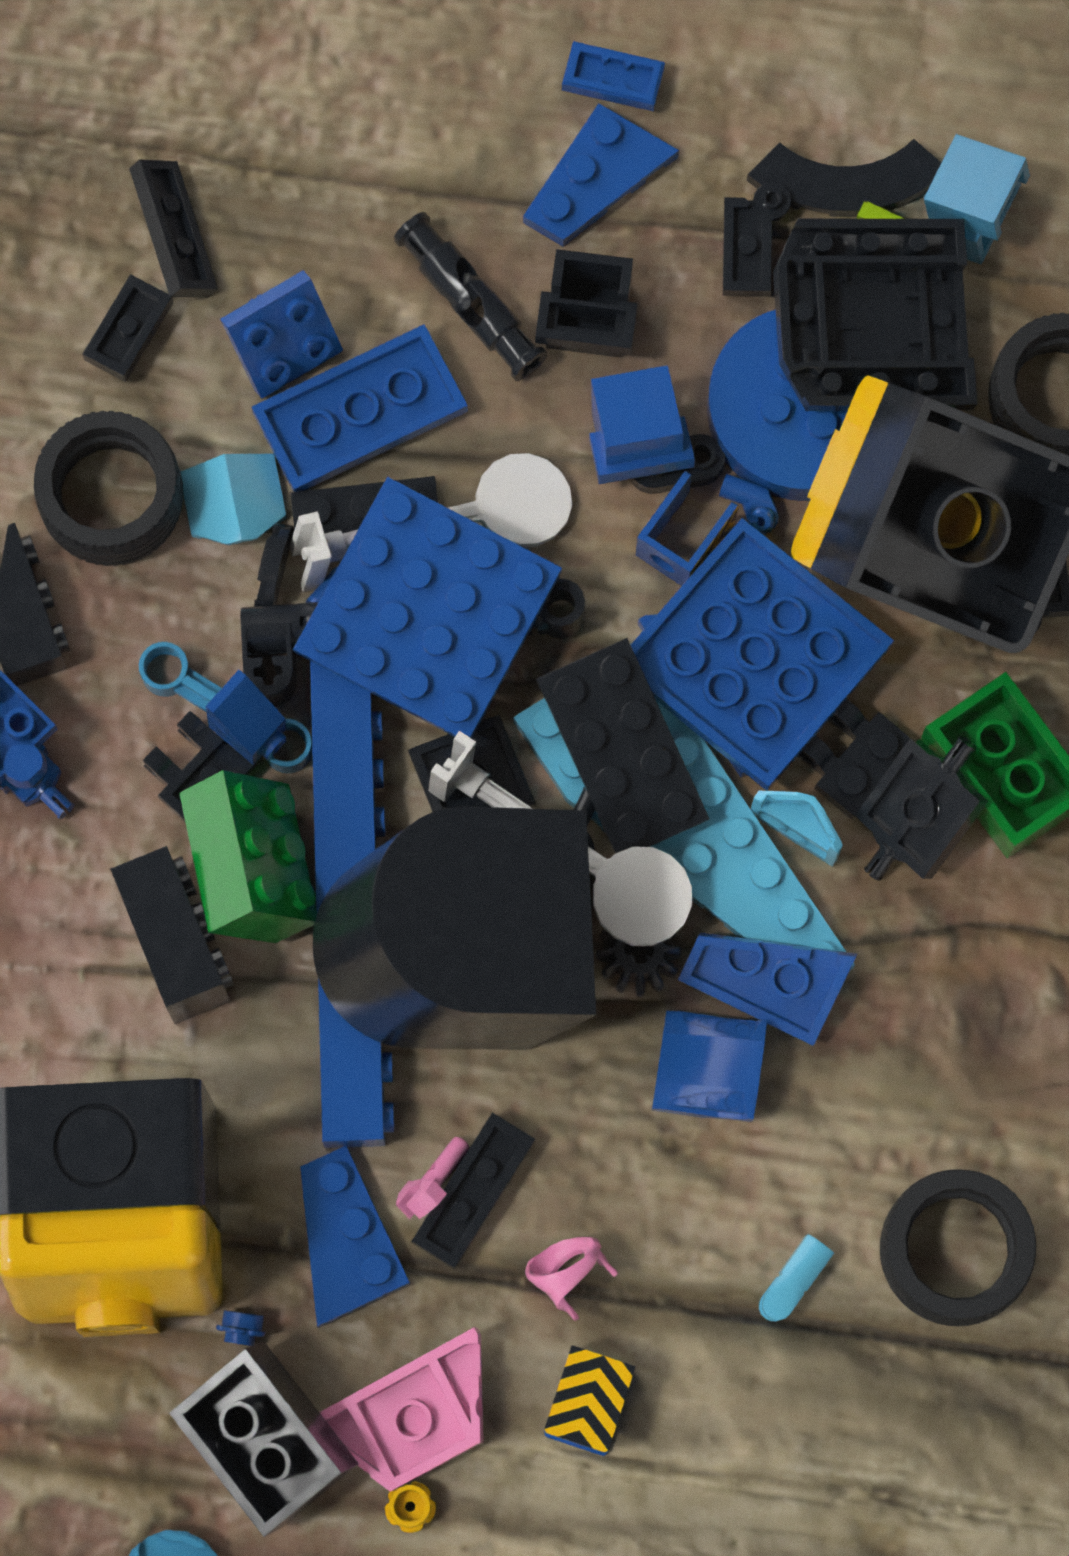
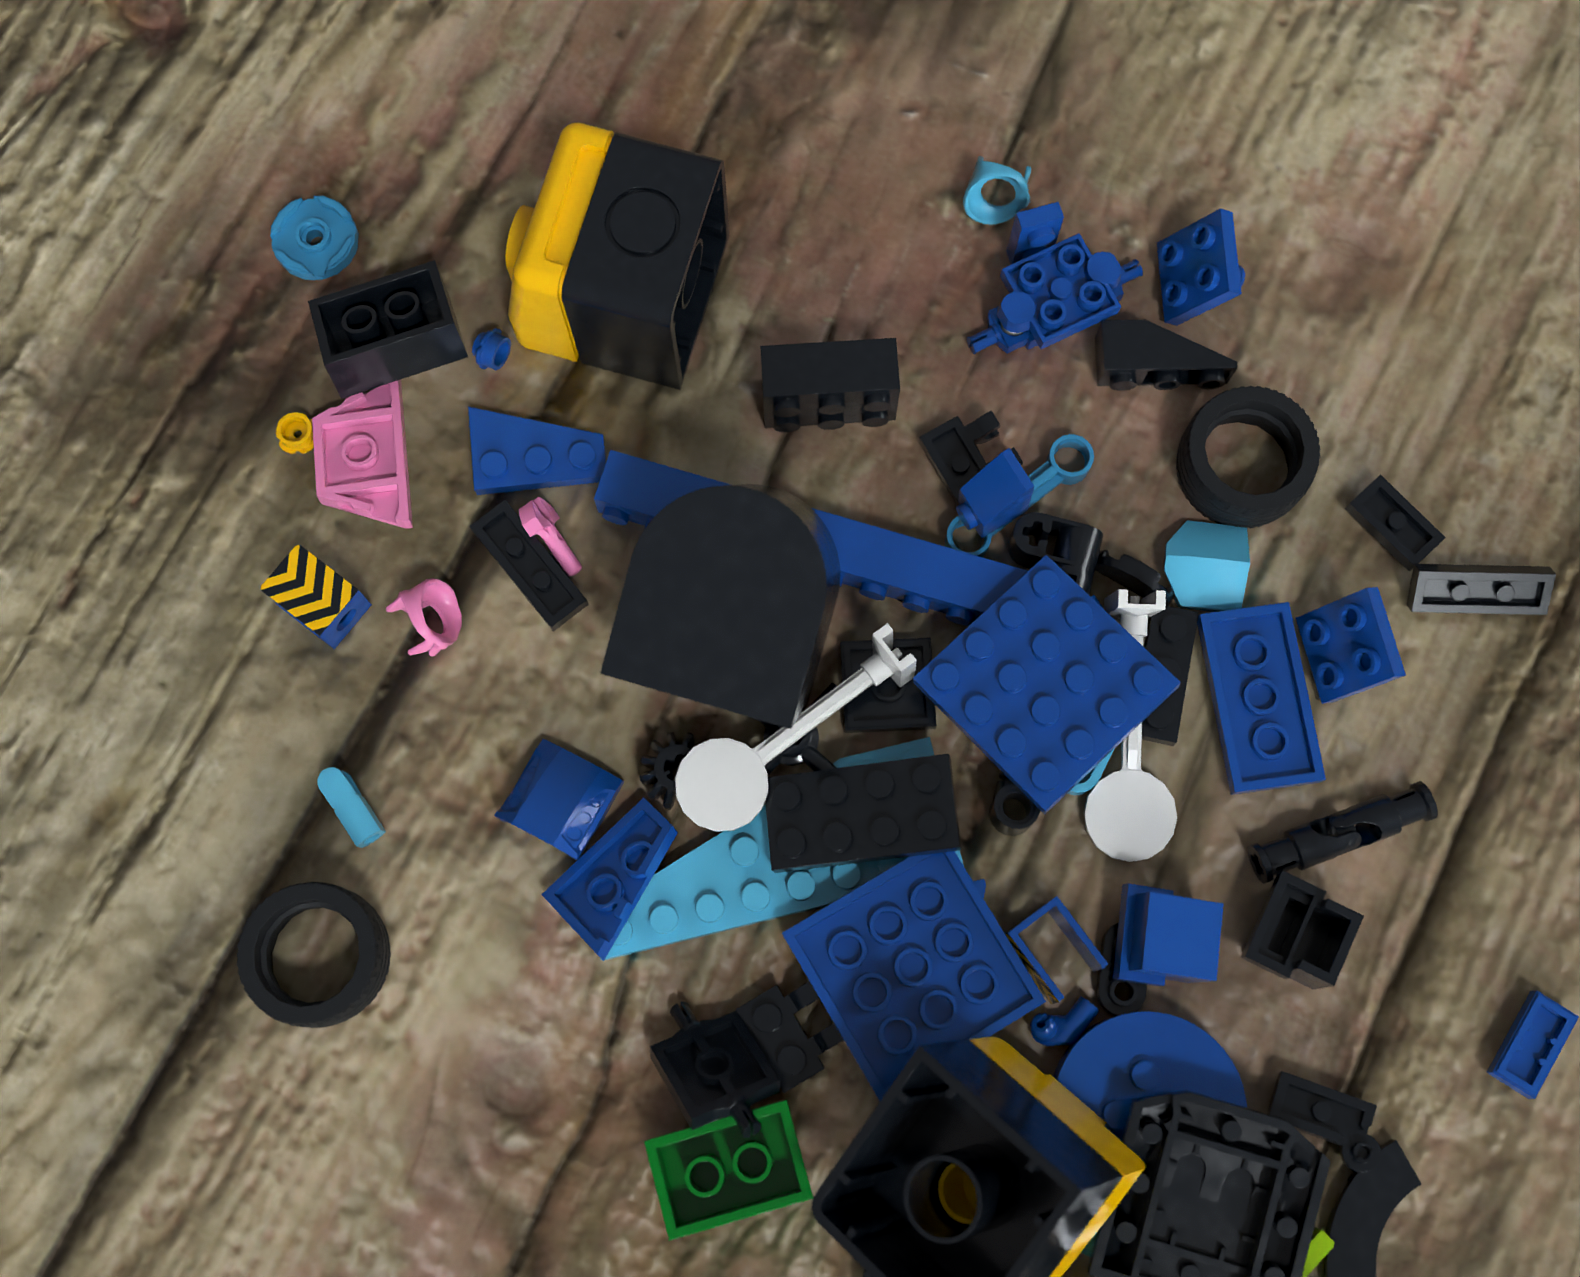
camera: 110 degrees right, 0 degrees up
green brick [179,770,317,944] -> none
blue wing [523,103,679,247] -> none
medium azure slope [751,791,843,867] -> none

